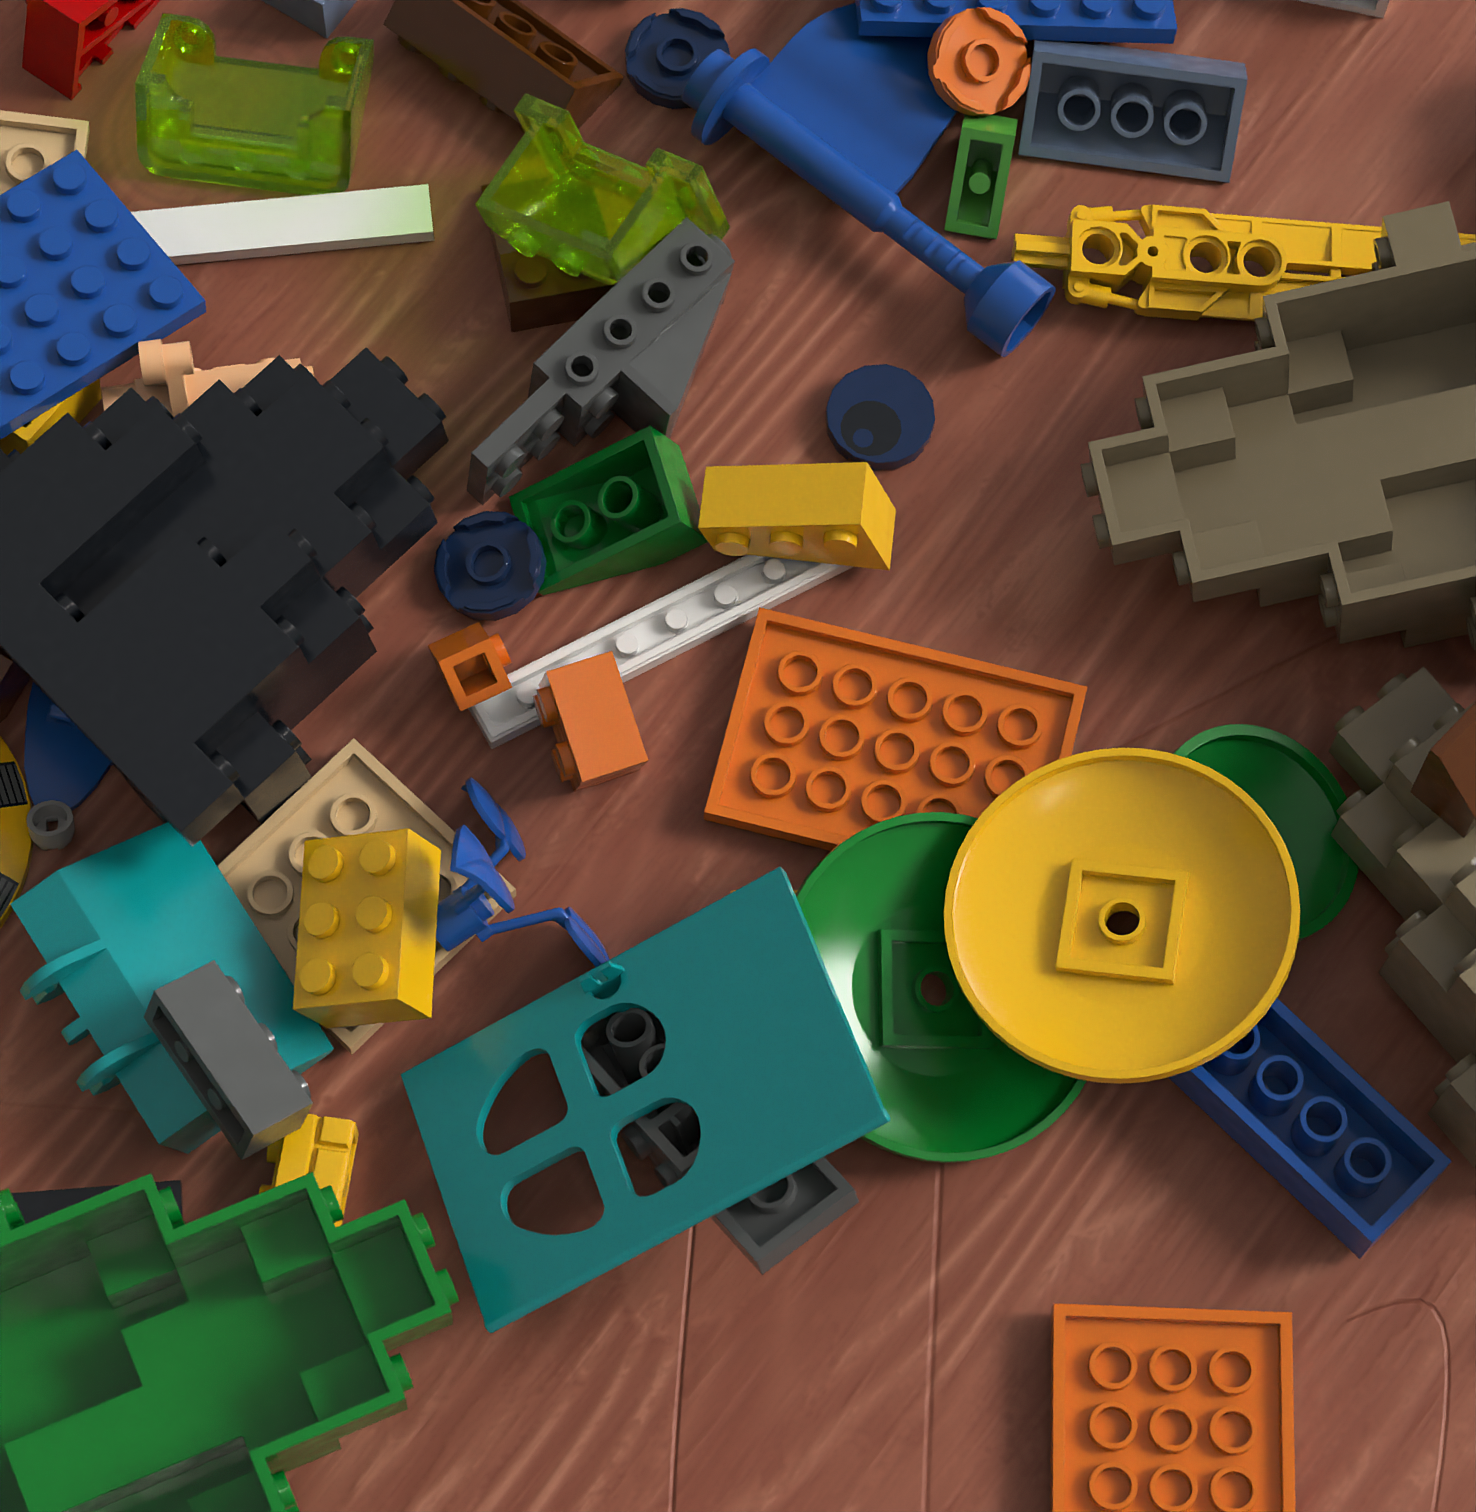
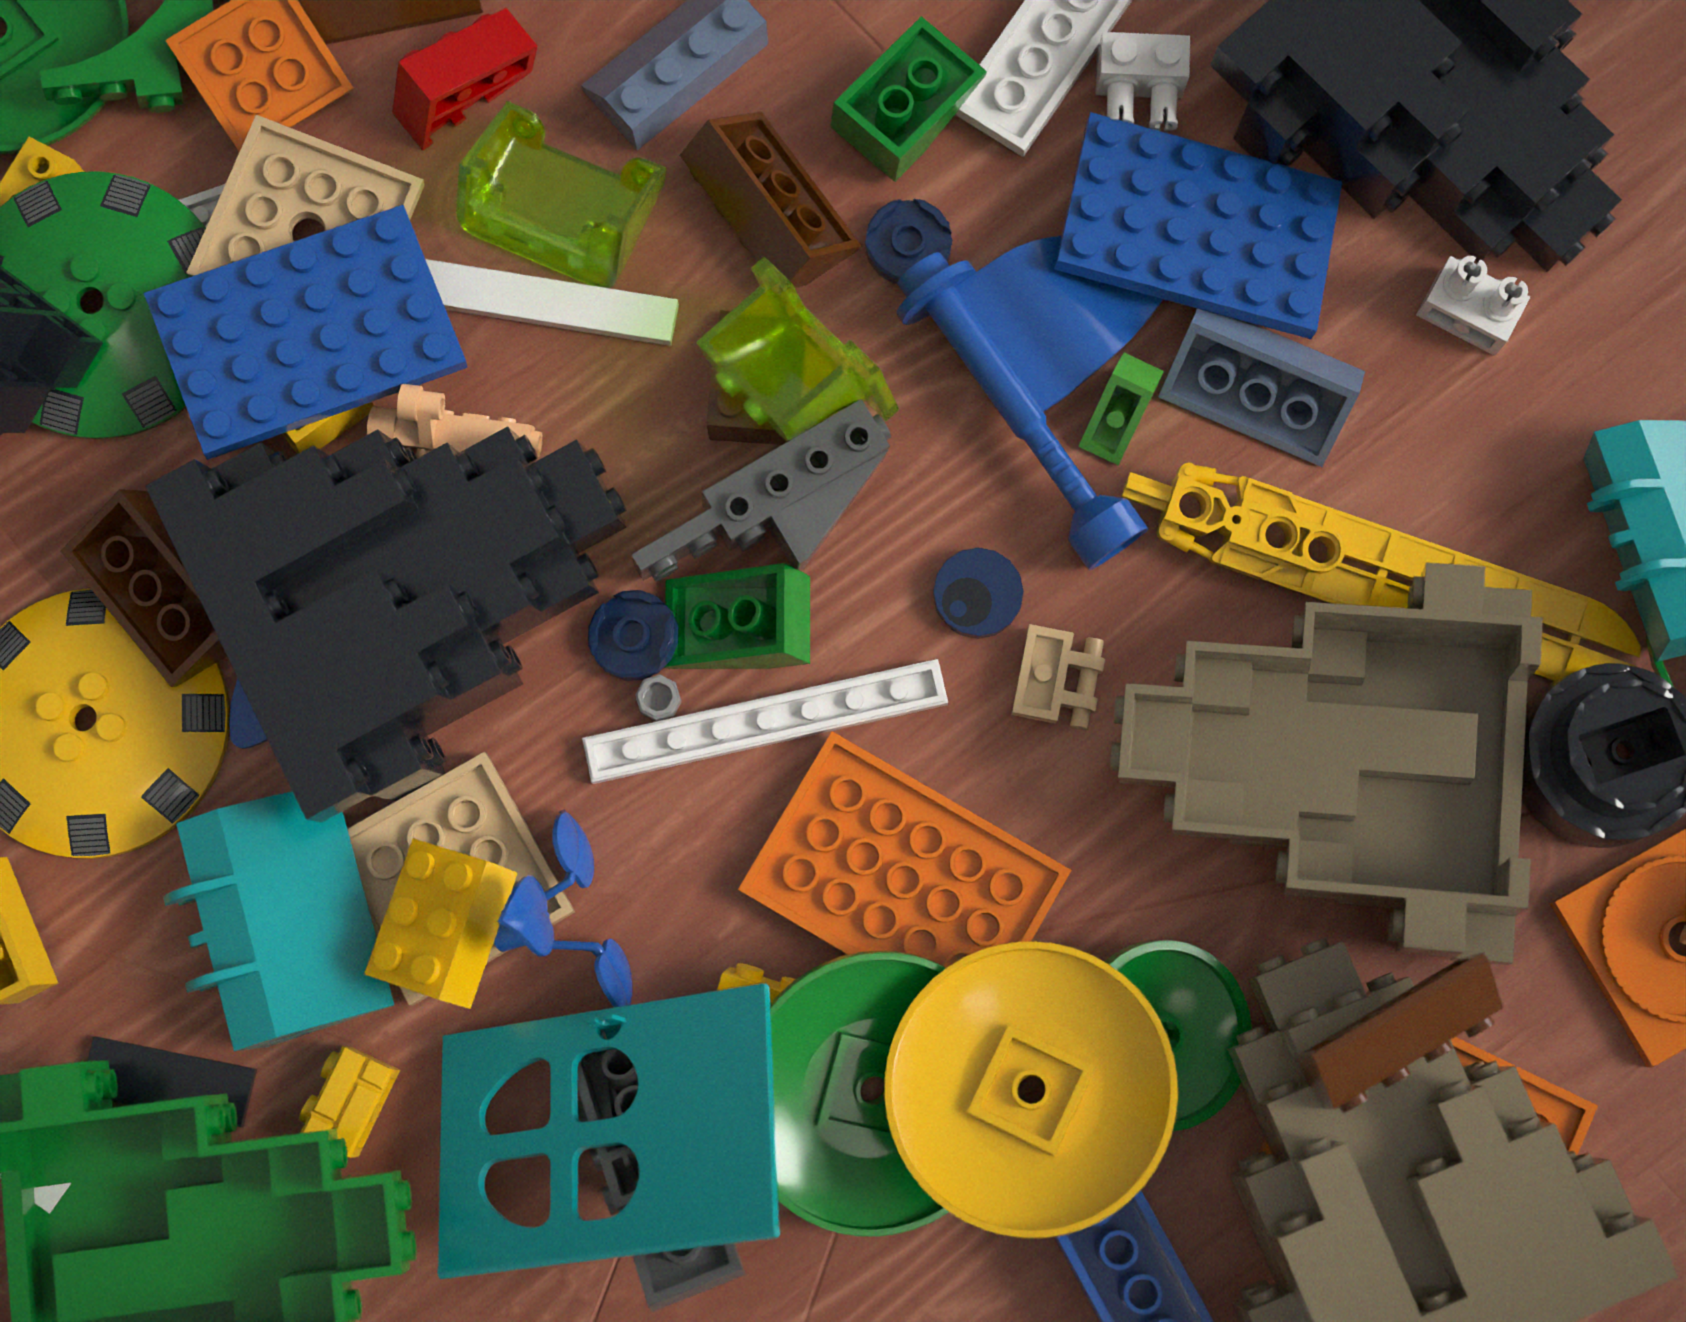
camera: 20 degrees right, 10 degrees up
light grey hinge [26,800,75,851] -> none
dark grey brick [144,960,313,1160] -> none
orange brick [427,622,512,711] -> none
orange brick [533,651,649,792] -> none
yellow wedge [698,462,896,571] -> none
orange tile [927,7,1031,116] -> none
none -> light grey tile [635,675,682,722]
none -> tan plate [1011,624,1105,730]

